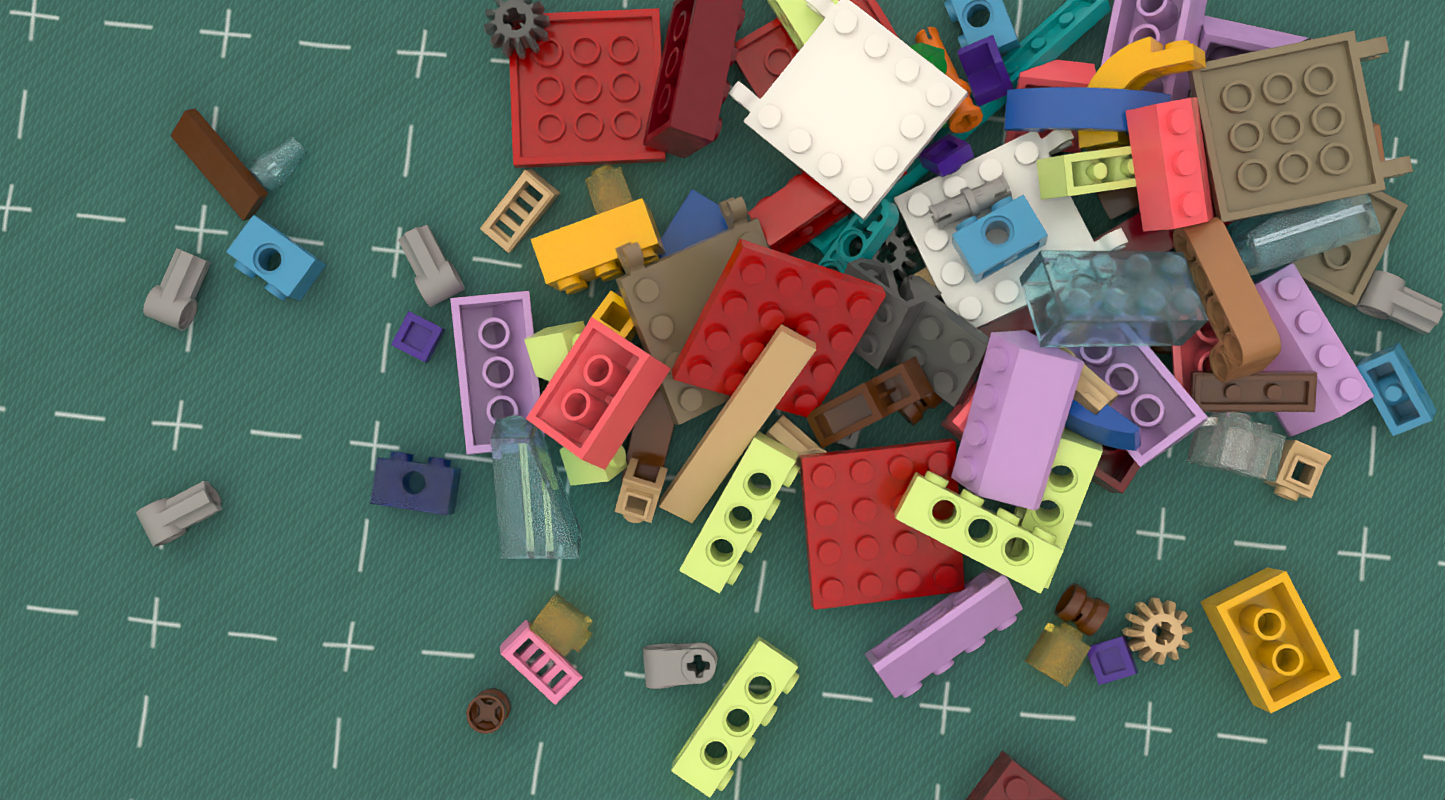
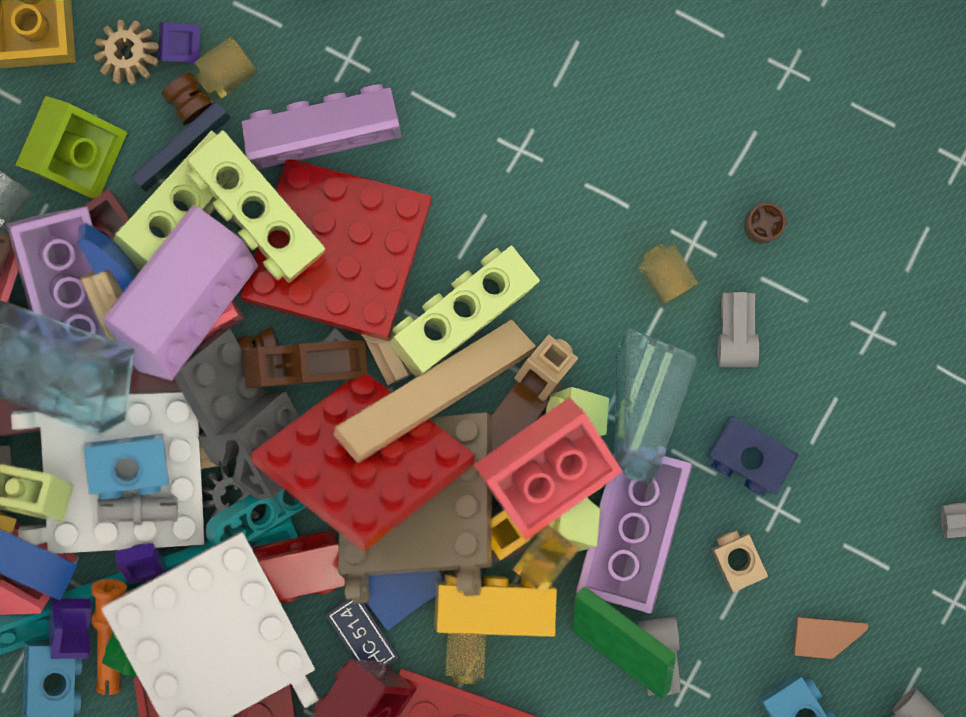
camera: 155 degrees left, 0 degrees up
dark purple plate [391,311,445,363] -> none
tan slope [480,169,561,253] -> none
bright pink slope [500,620,583,705] -> none
light grey piece [642,642,718,689] -> none
yellowish green brick [671,635,799,798] -> none
none -> lime slope [16,96,128,199]
none -> dark blue tile [131,102,231,192]
none -> dark blue tile [325,599,400,665]
none -> clear yellow brick [513,524,579,594]
none -> green tile [572,587,676,699]
none -> tan brick [710,530,768,592]
none -> light grey piece [717,292,759,368]
none -> nougat tile [793,616,868,659]

